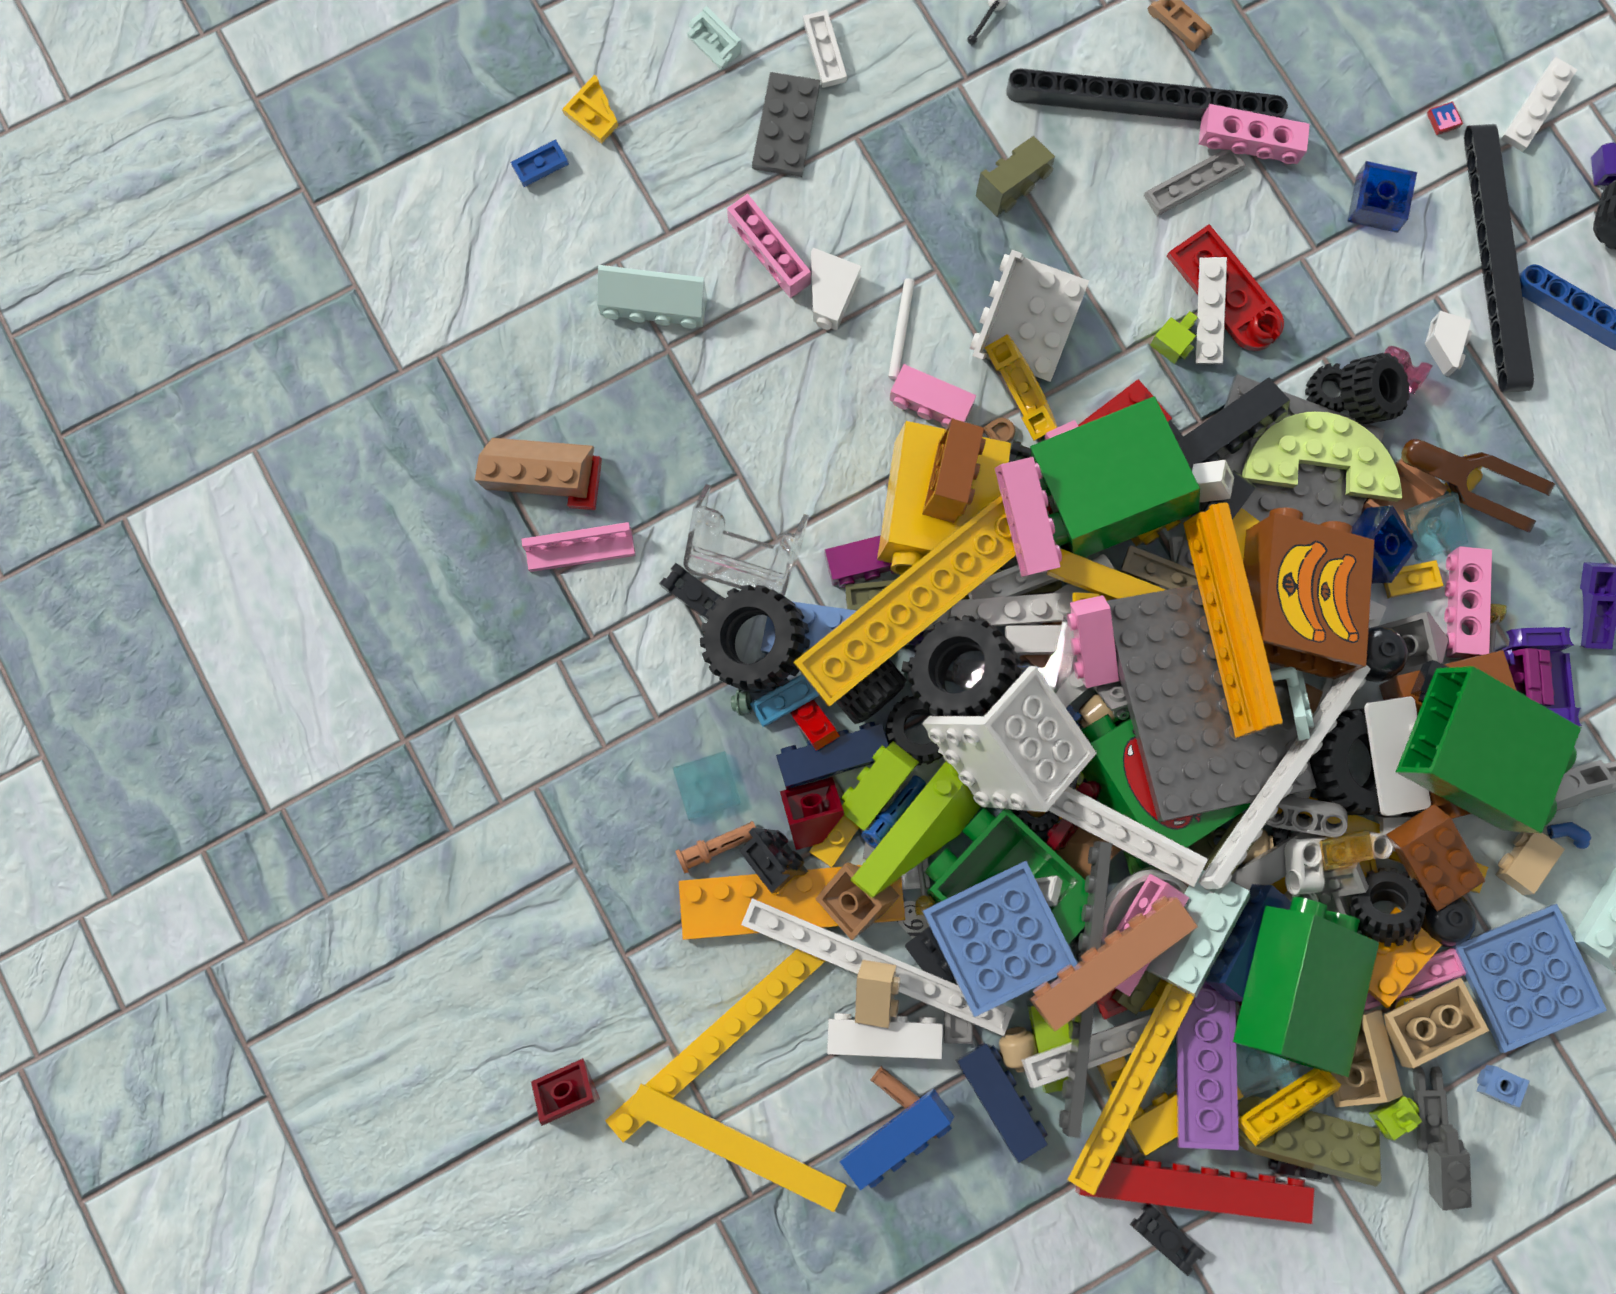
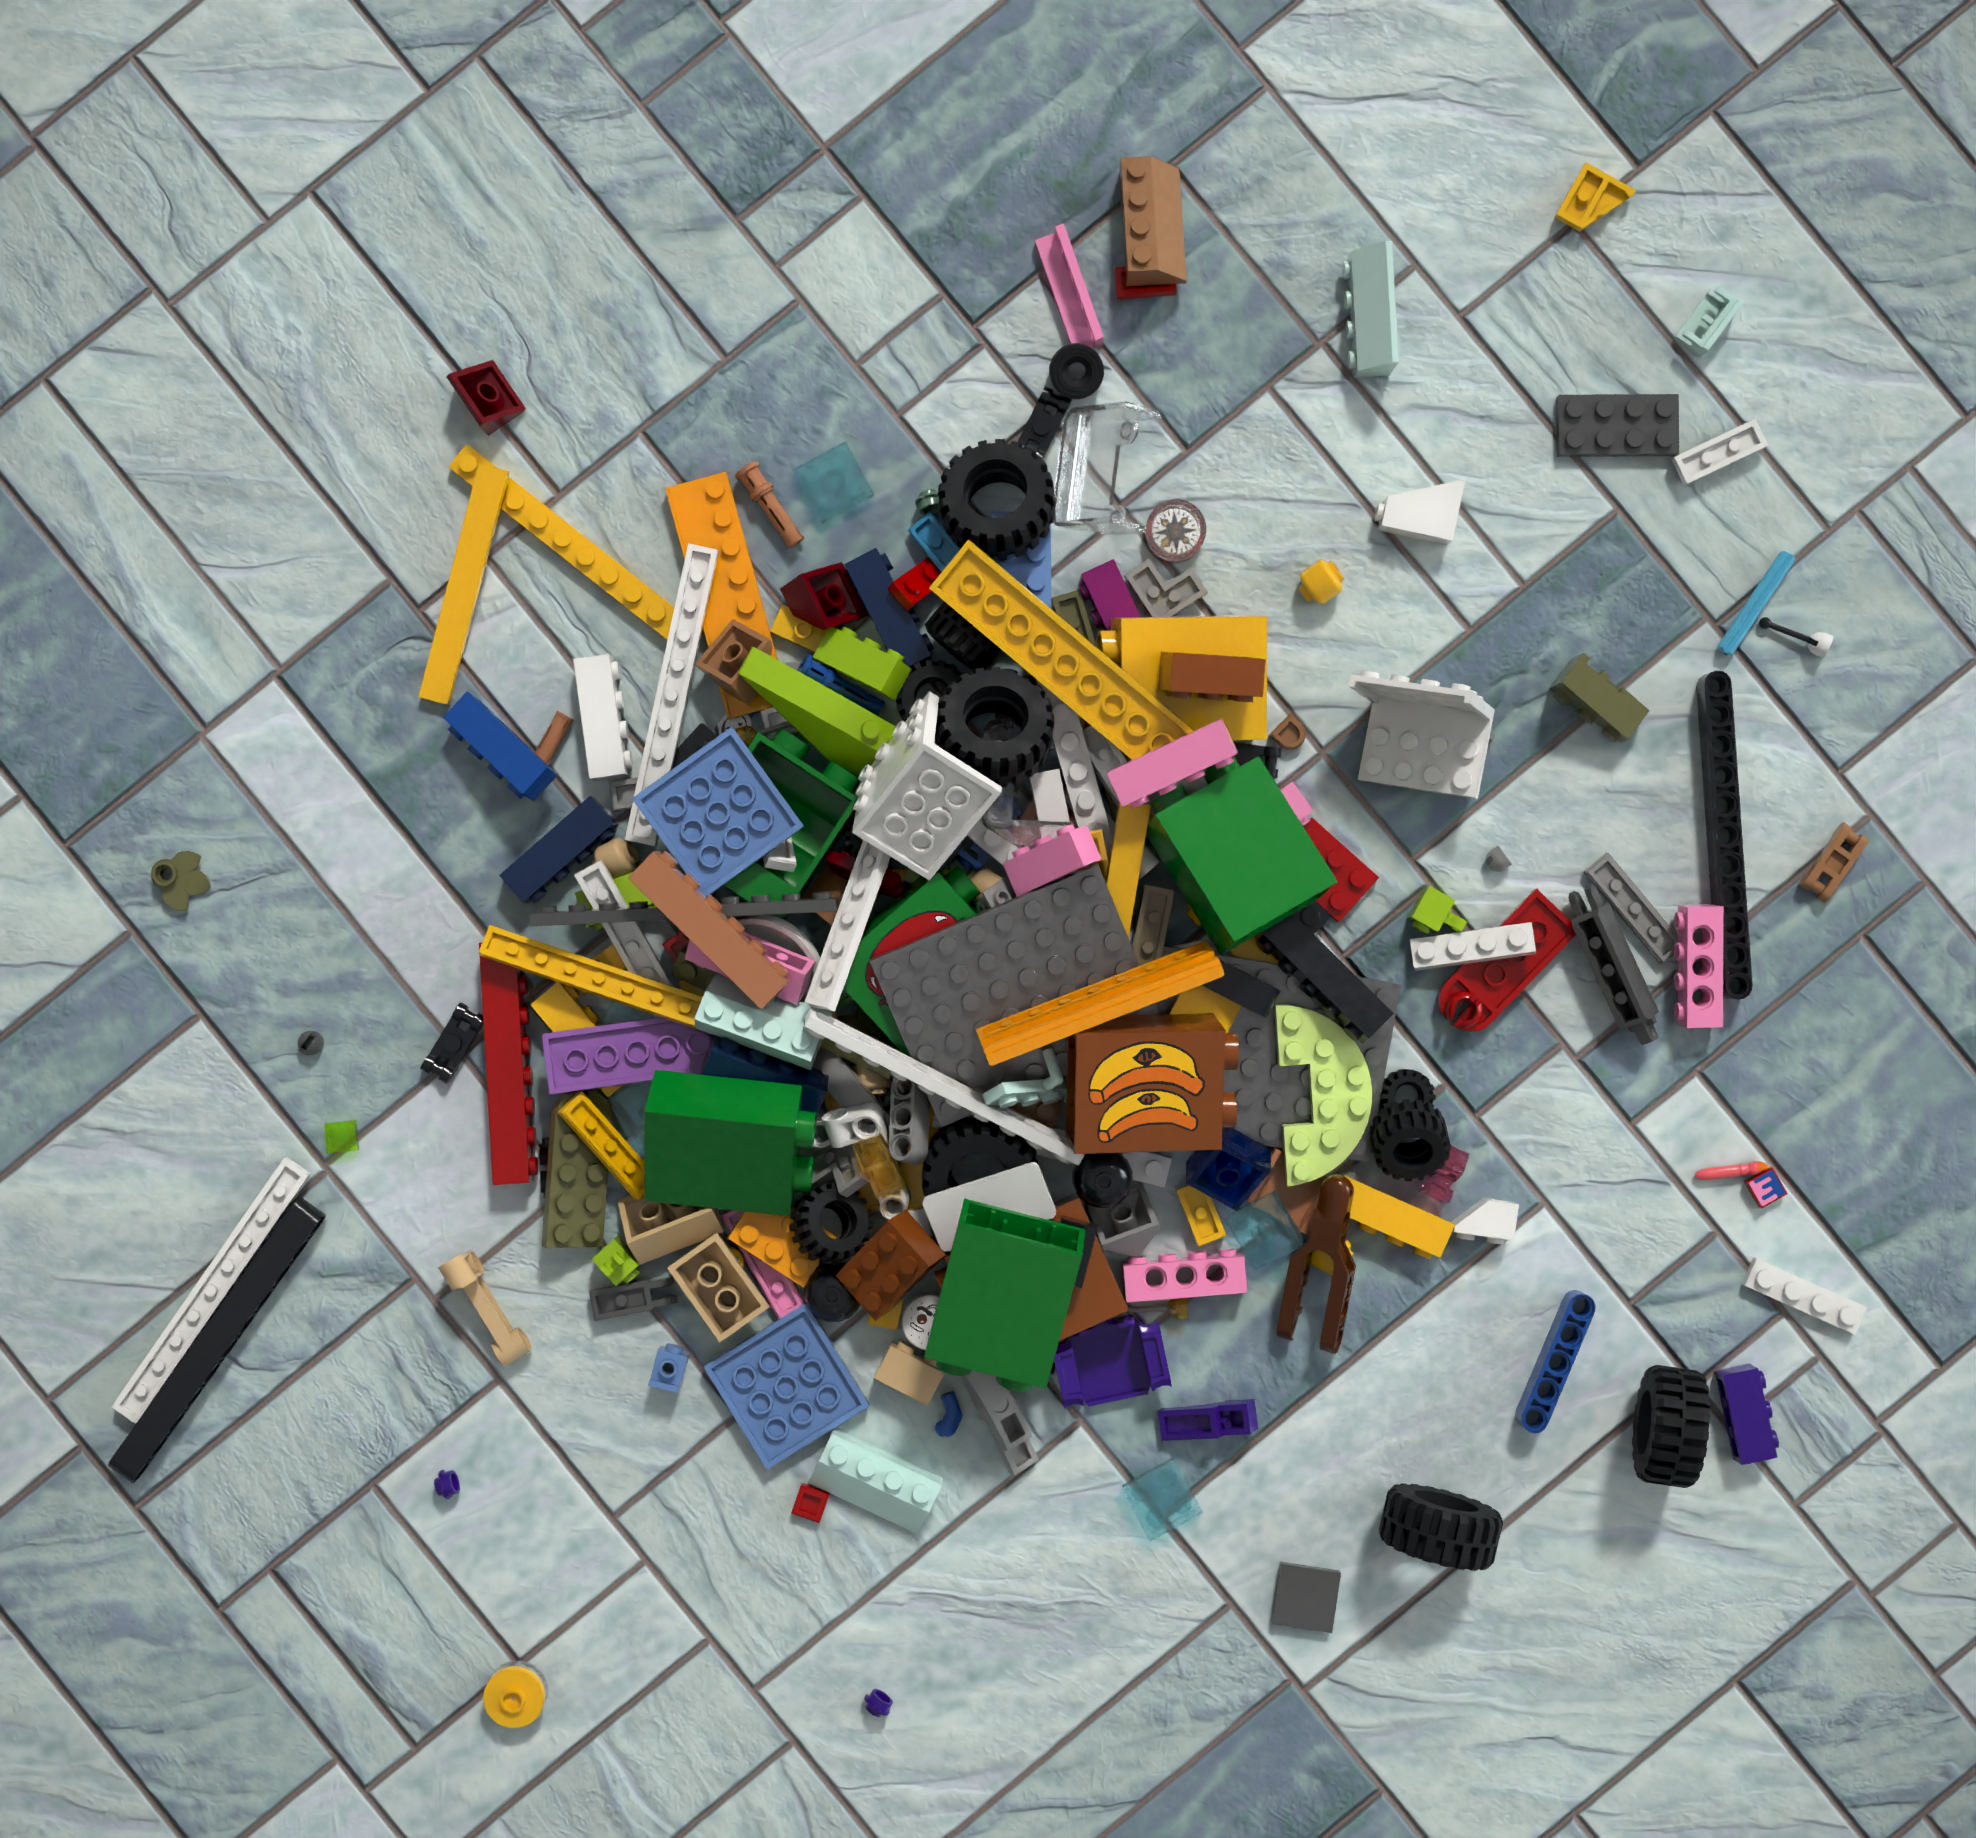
camera: 80 degrees right, 10 degrees up
blue plate [510,139,569,187] -> none
bright pink brick [727,193,811,299] -> none
black bracket [739,828,808,894] -> none
tan brick [855,960,900,1028] -> none
white bar [888,278,915,380] -> none
bright pink brick [890,364,976,428] -> none
yellow slope [984,334,1058,441] -> none
white brick [1192,460,1234,502] -> none
clear blue brick [1347,161,1417,233] -> none
dark grey hinge [1427,1124,1472,1211] -> none
black beam [1464,124,1534,393] -> none
magenta brick [1509,648,1554,707] -> none
none -> tan piece [438,1250,532,1366]
none -> white head [902,1292,940,1350]
none -> black tyre [1049,343,1104,399]
none -> light grey plate [1124,559,1208,617]
none -> clear piece [1145,499,1206,563]
none -> yellow head [1298,559,1345,605]
none -> yellow brick [1339,1173,1455,1259]
none -> light grey hinge [1486,845,1512,872]
none -> dark grey hinge [1568,884,1659,1045]
none -> coral piece [1695,1161,1770,1180]
none -> medium azure axle [1717,551,1795,656]

